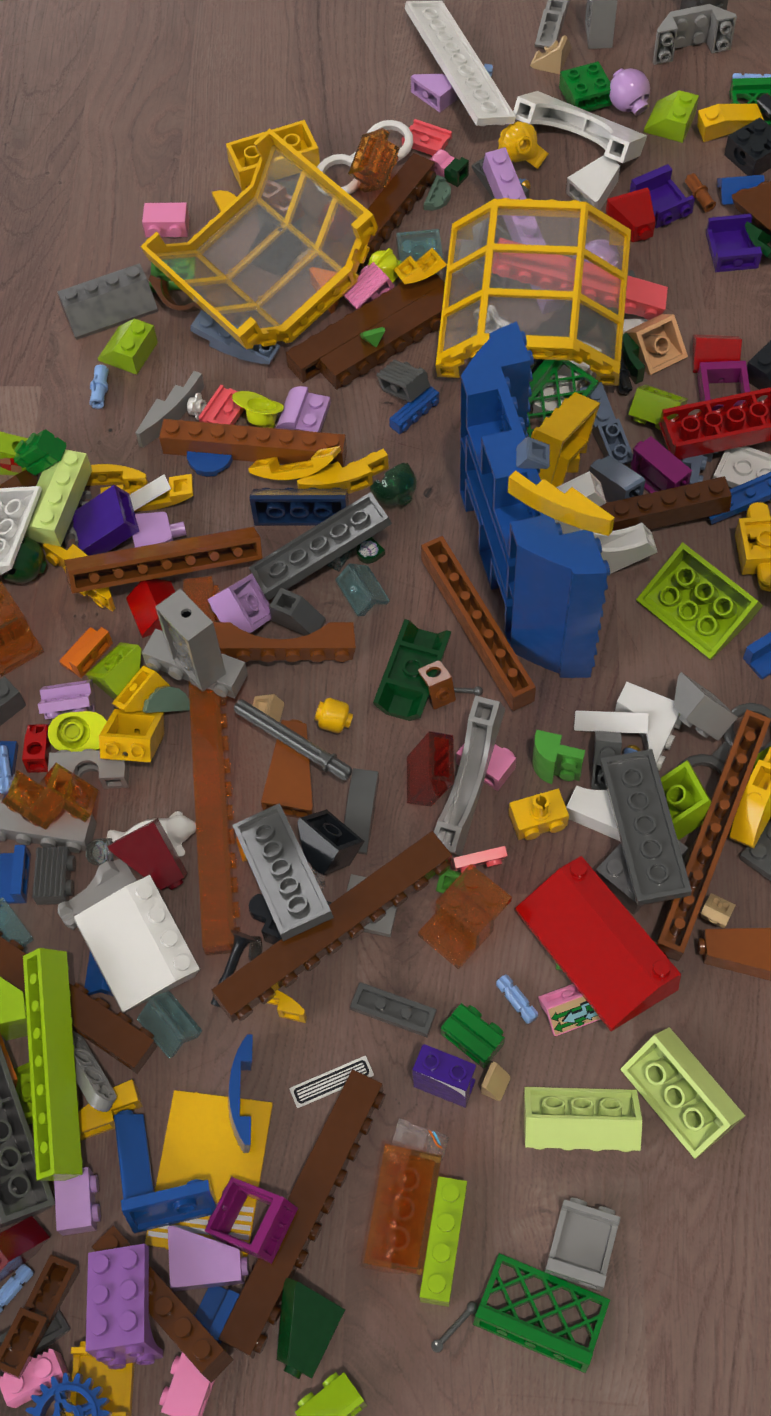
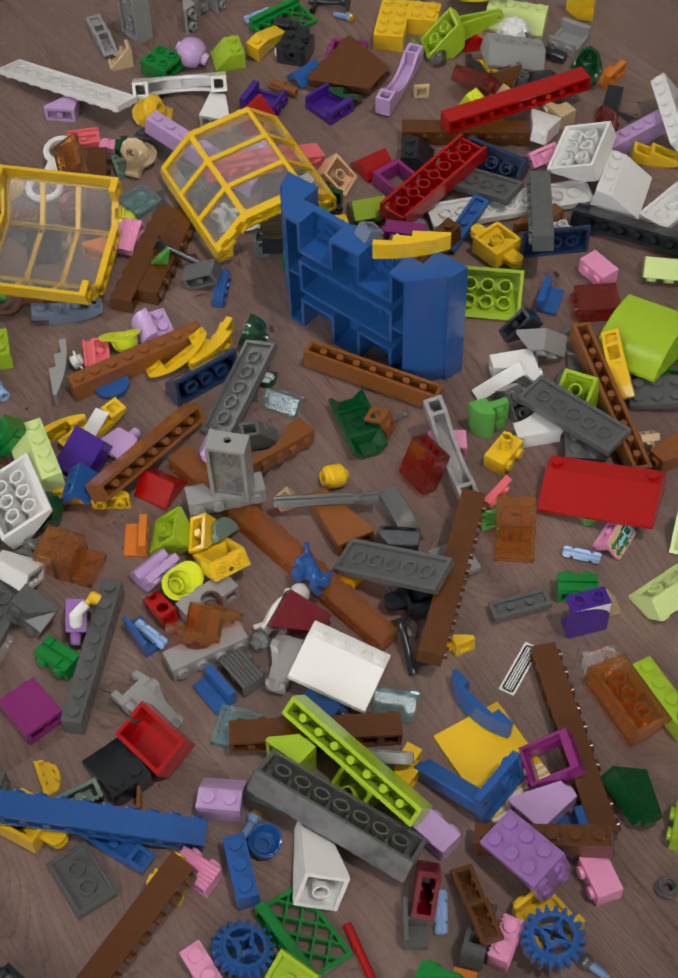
camera: 40 degrees left, 10 degrees down
yellow slope [394,248,447,284] -> none
none -> blue panel [60,462,98,505]
none -> tan animal [120,137,157,179]
none -> black piece [153,235,201,264]
none -> blue animal [291,542,333,596]
none -> black slope [499,306,543,343]

